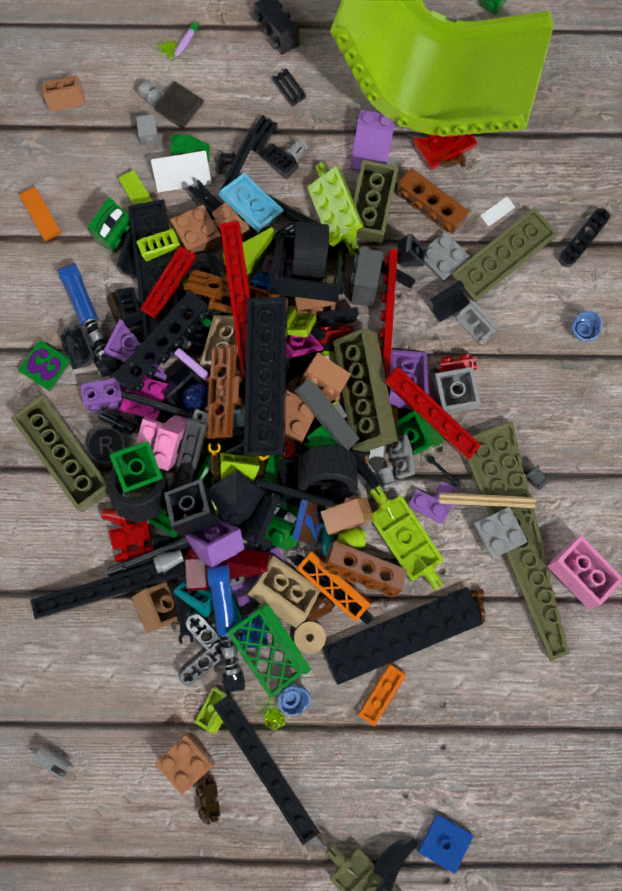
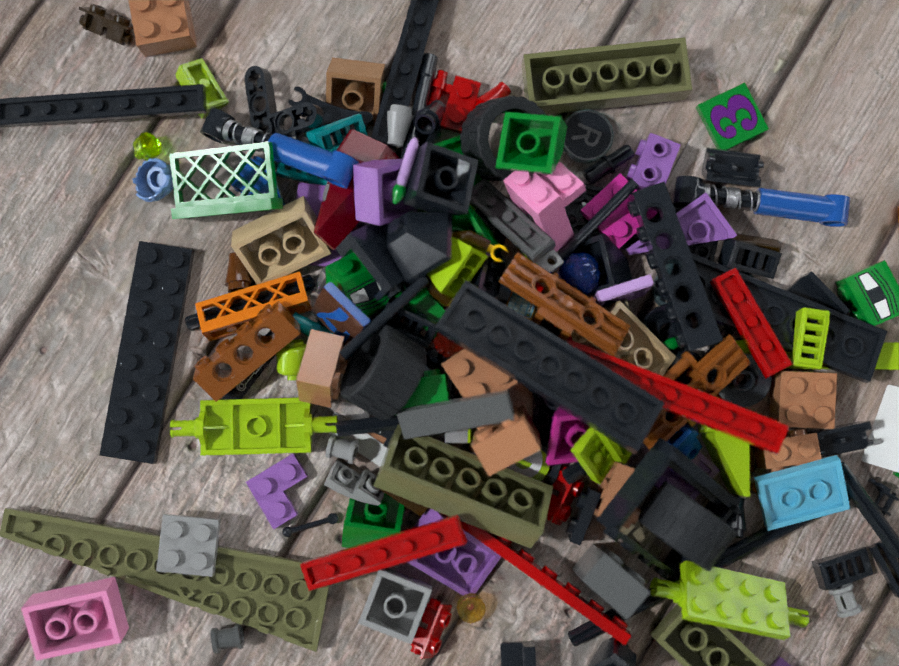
camera: 120 degrees right, 5 degrees up
tan piece [294,621,326,654] -> none
orange tile [358,663,407,726] -> none
tan axle [438,492,536,508] -> none
reddish brown piece [471,589,485,622] -> none
none -> lavender piece [393,138,419,204]
none -> black cone [414,100,446,135]
none -> clear yellow tile [457,593,486,623]

